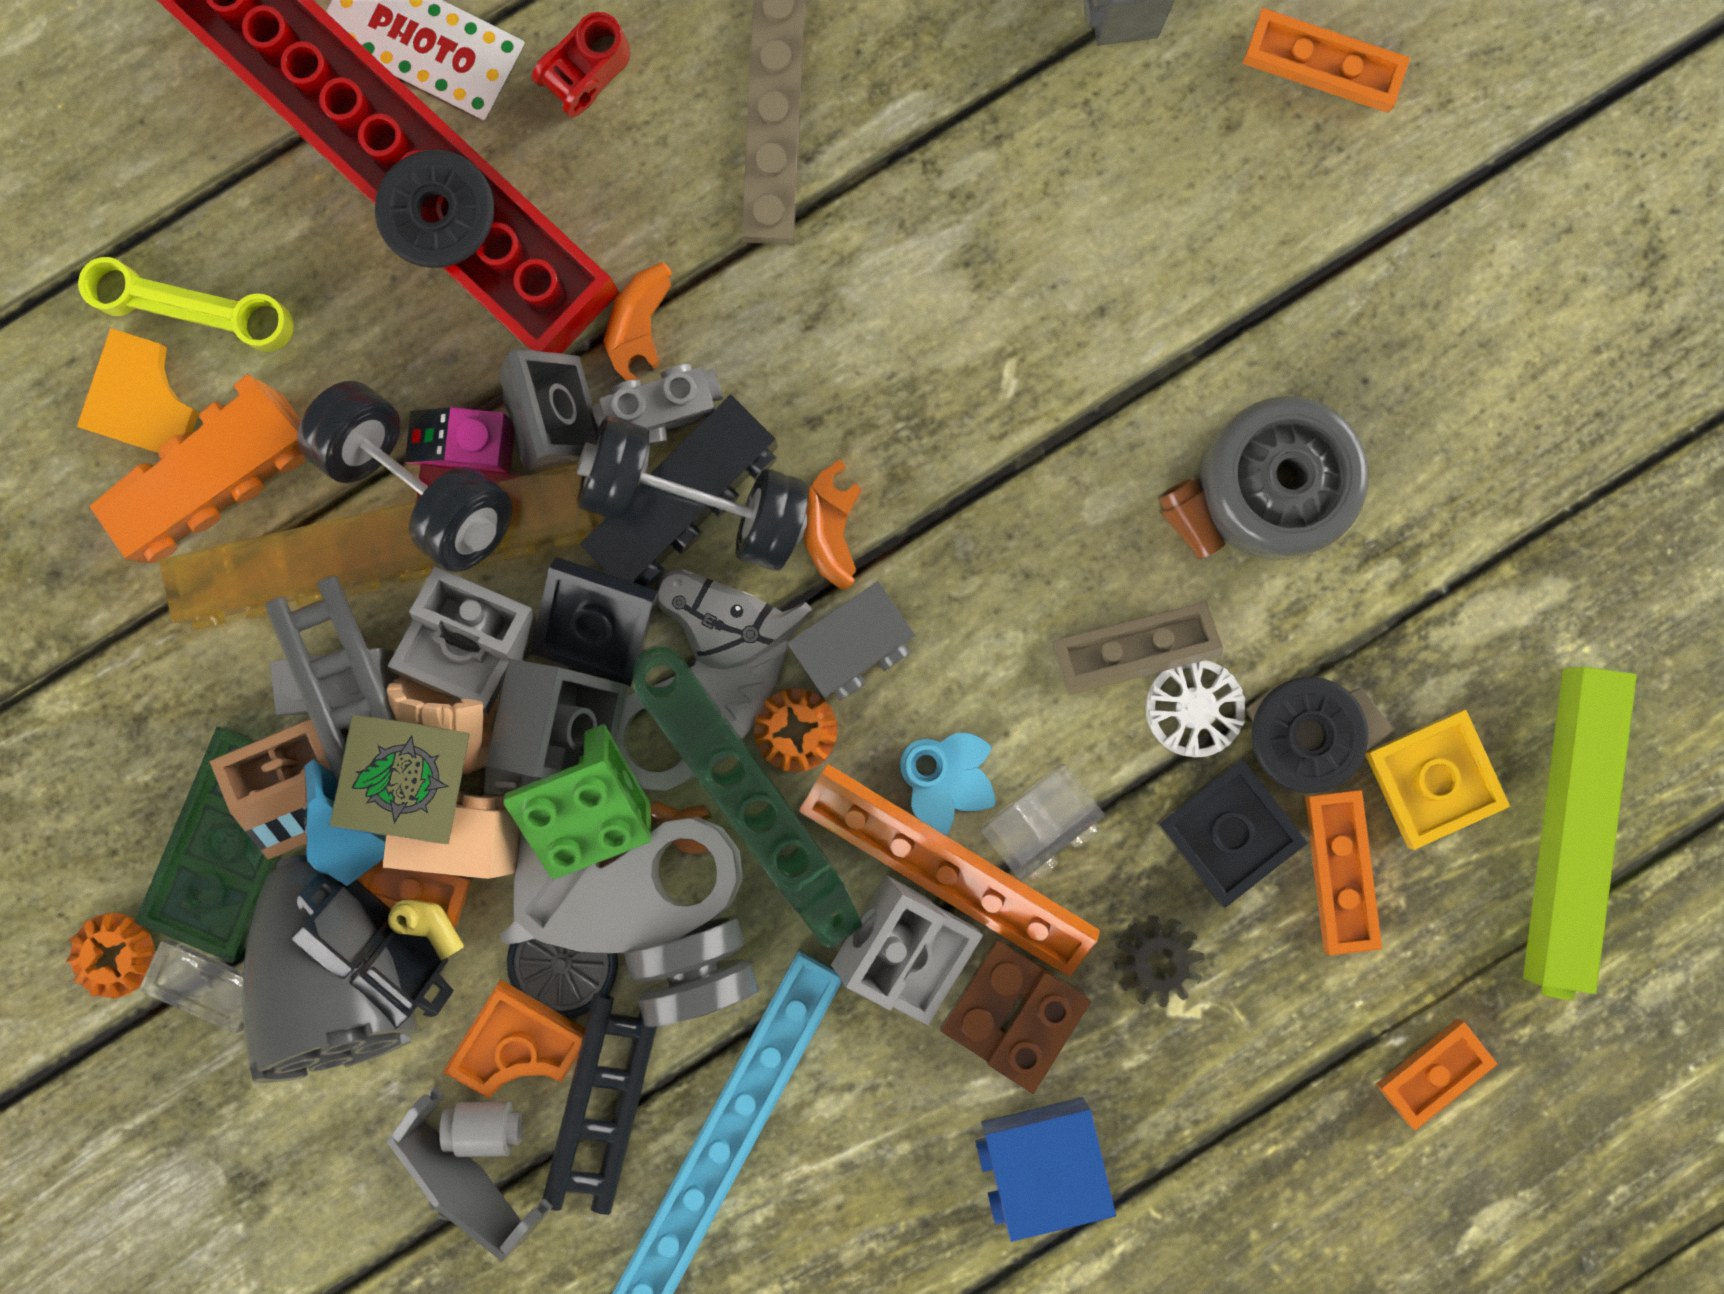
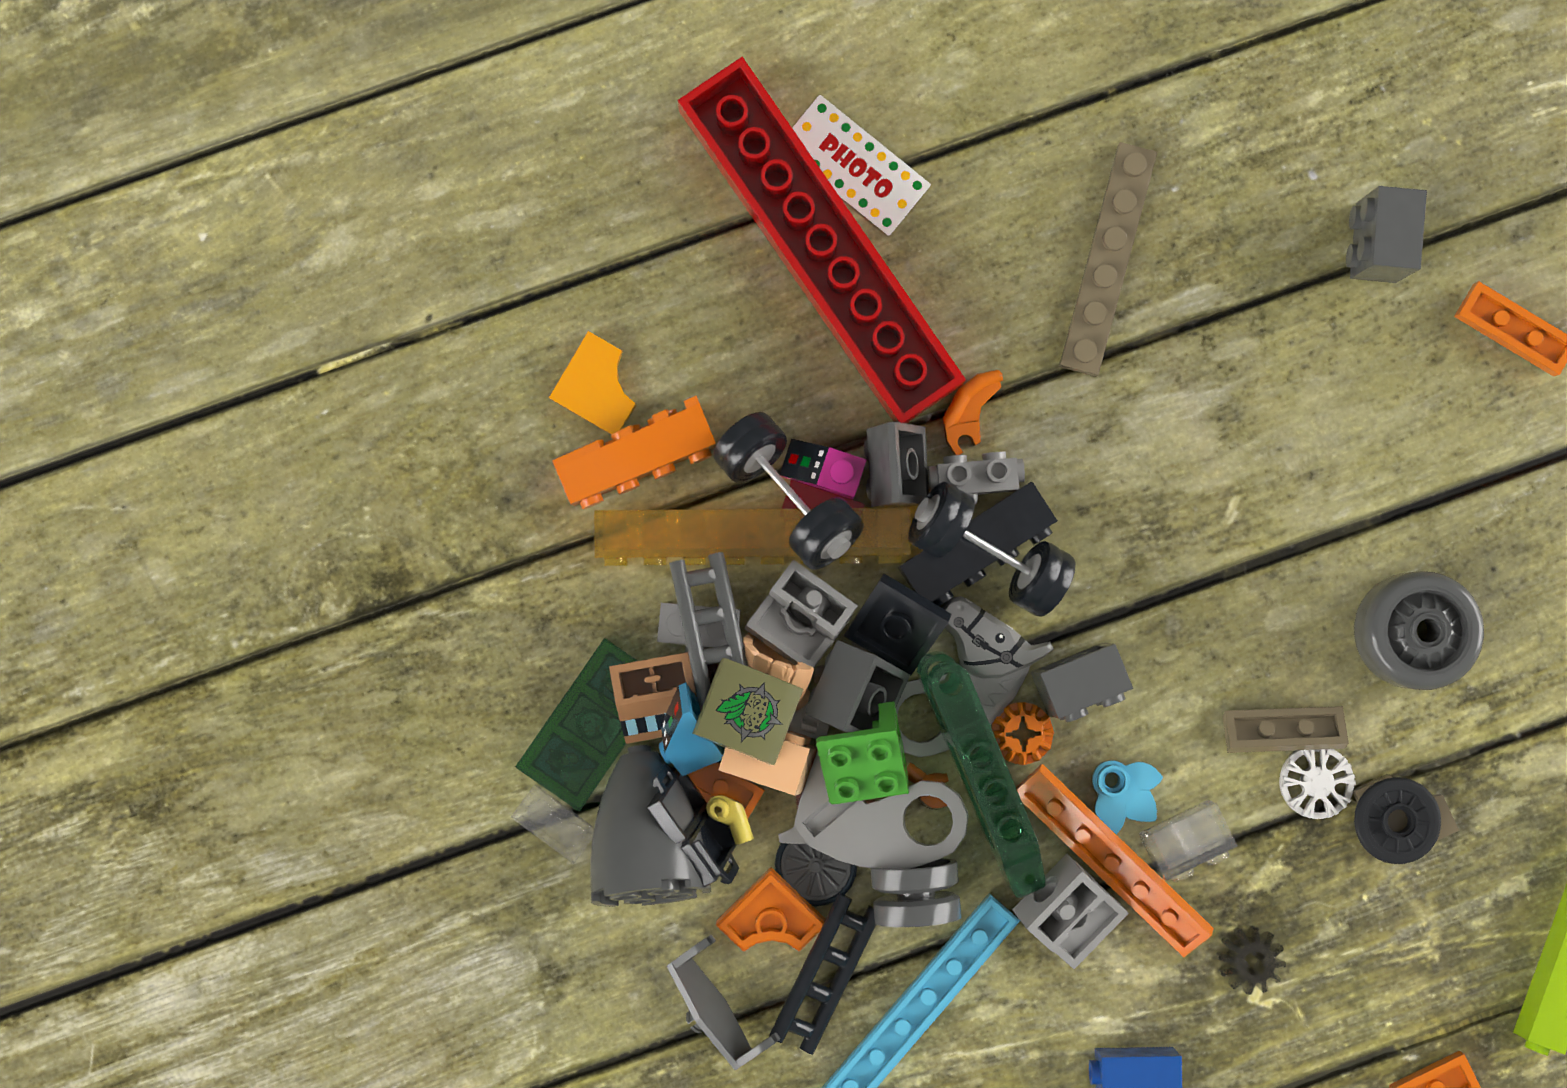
camera: 15 degrees right, 0 degrees up
orange gear [65,913,155,999] -> none
neon yellow piece [78,257,294,352] -> none
black wheel [375,150,494,268] -> none
light grey brick [440,1101,523,1157] -> none
red piece [531,11,631,118] -> none
orange piece [804,459,861,590] -> none
reddish brown brick [940,938,1091,1094] -> none
black plate [1156,758,1308,908] -> none
dark orange cone [1158,477,1225,559] -> none
orange plate [1304,789,1382,955] -> none
yellow plate [1365,710,1511,850] -> none

